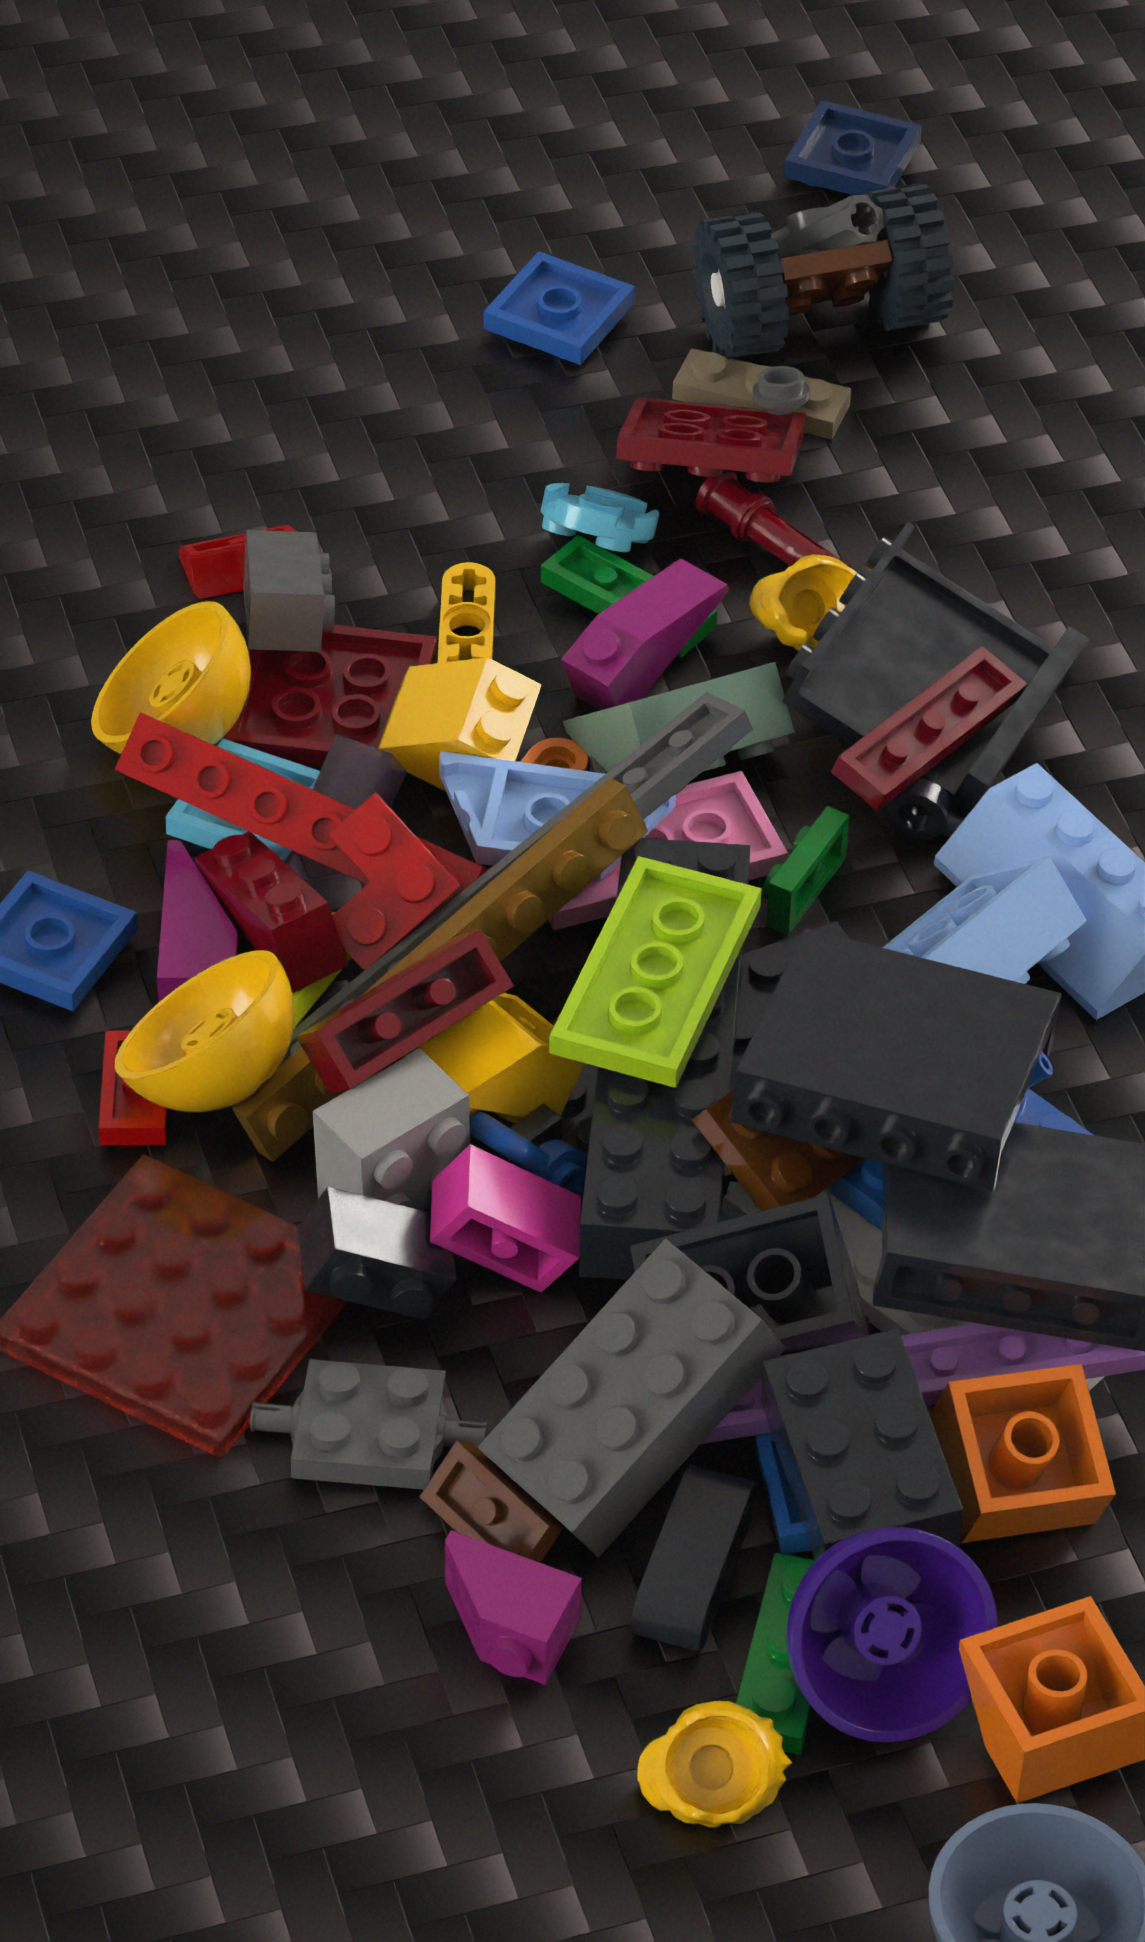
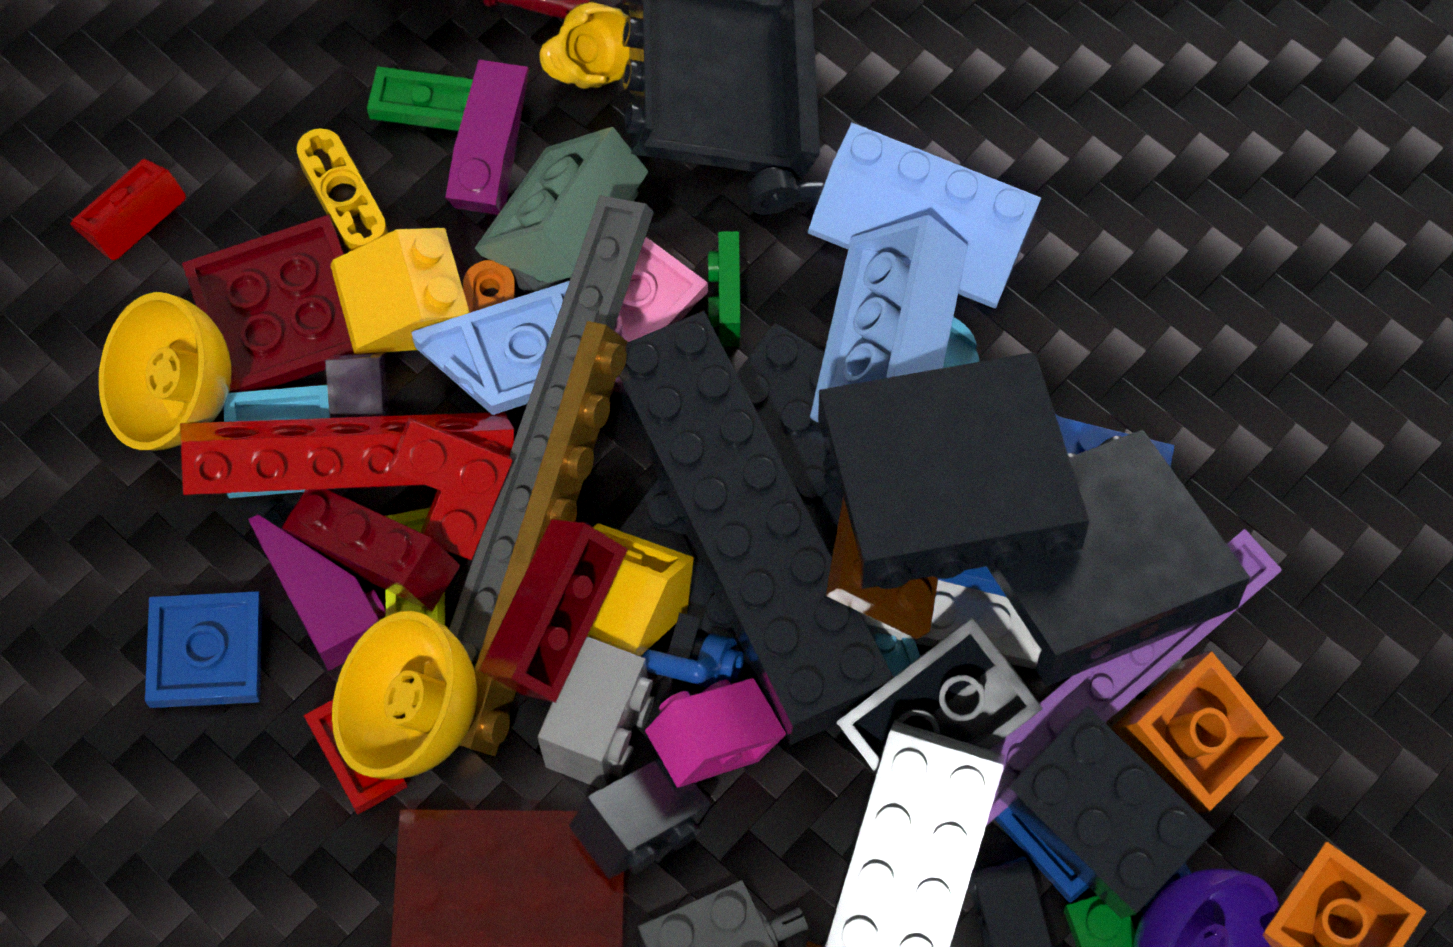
camera: 30 degrees left, 20 degrees up
dark grey brick [243,530,335,652] -> none
medium azure plate [541,483,659,552] -> none
lime plate [549,856,761,1088] -> none
dark red plate [831,646,1028,811] -> none

